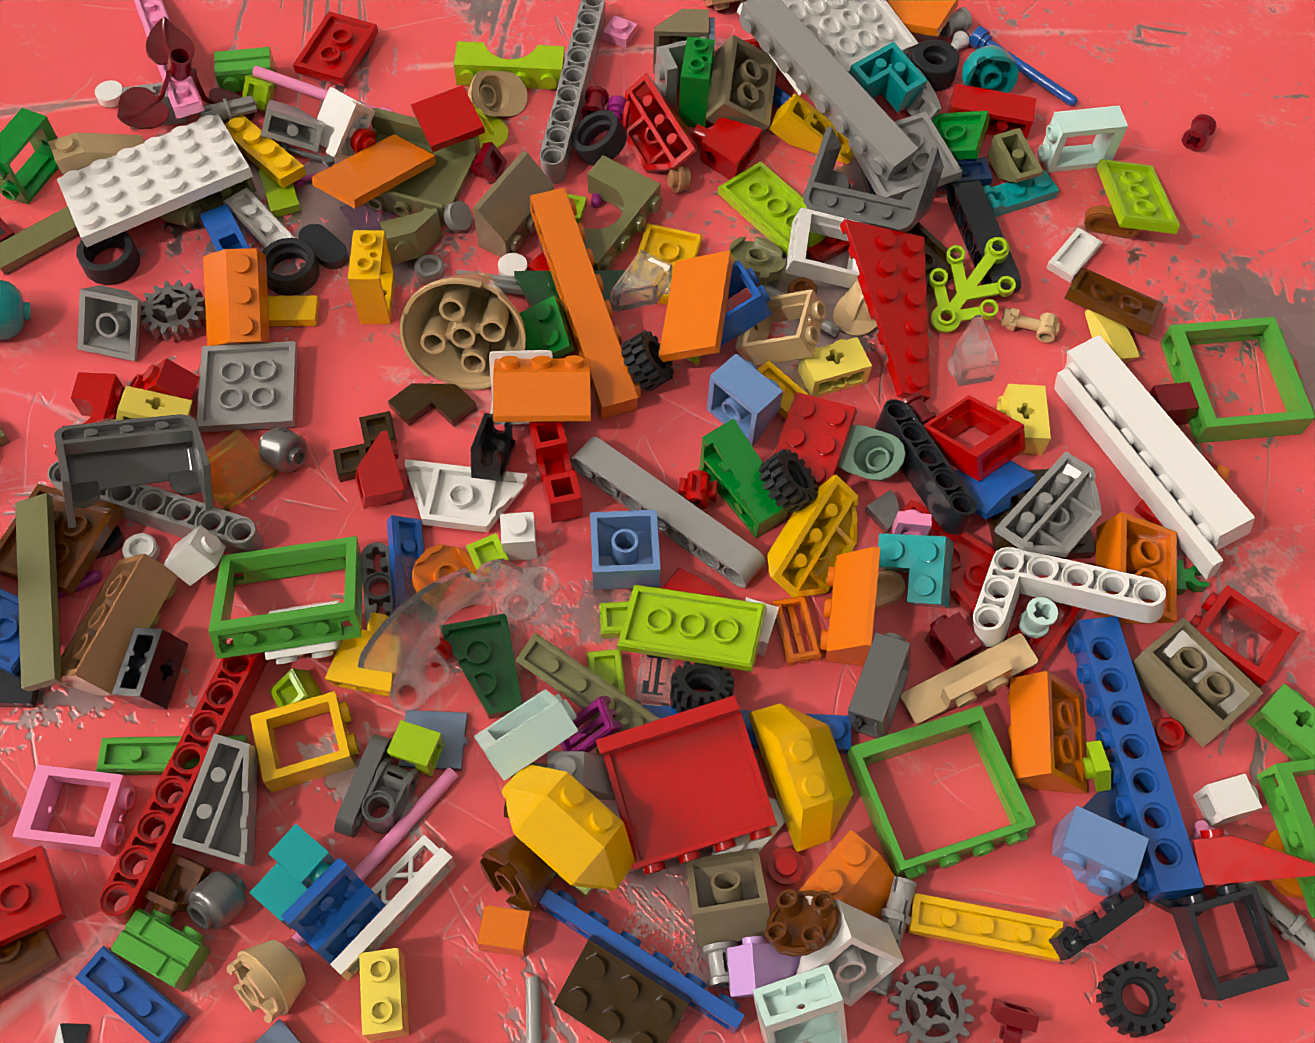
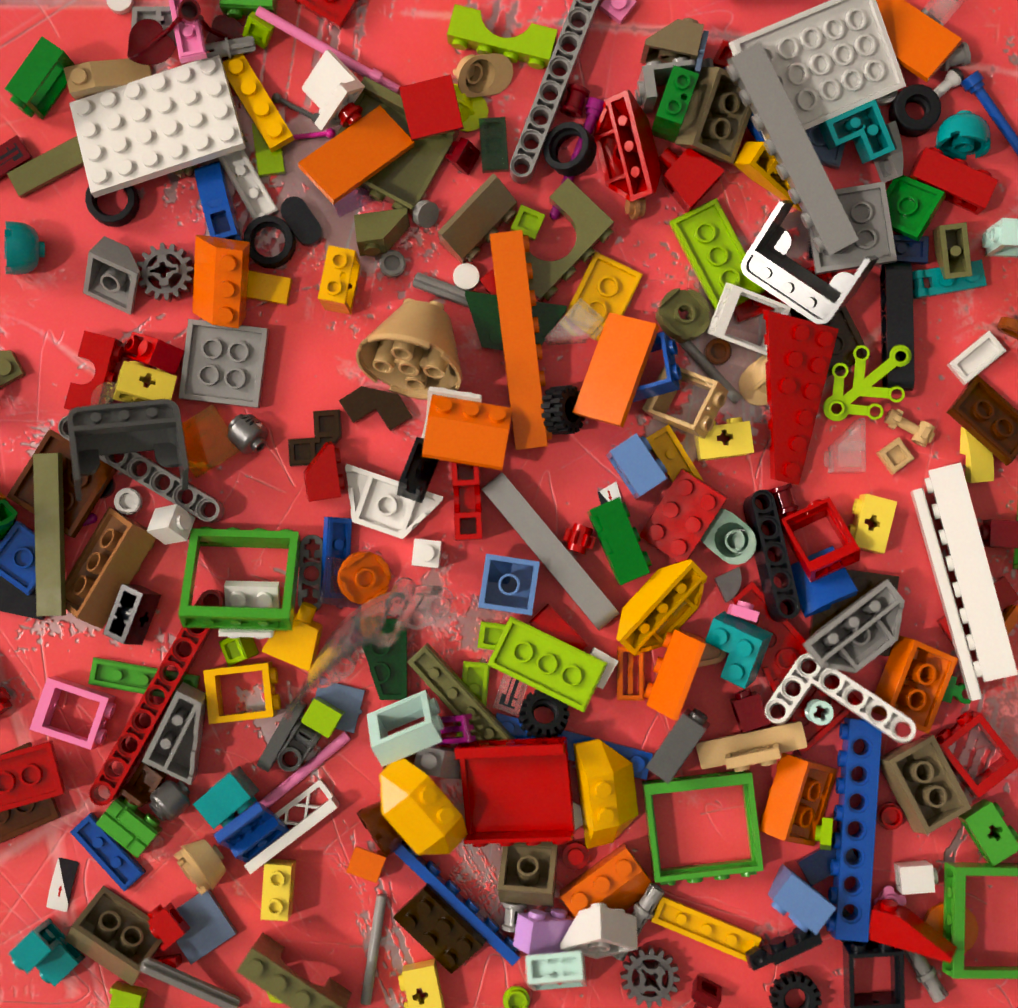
camera: 15 degrees right, 25 degrees up
light grey slope [261,99,324,152] -> none
lime plate [466,533,510,578] -> none
green plate [519,295,575,359] -> none
black tyre [759,449,818,513] -> none
reddish brown dish [765,889,840,957] -> none
none -> clear green plate [479,117,509,173]
none -> tan tile [876,437,915,475]

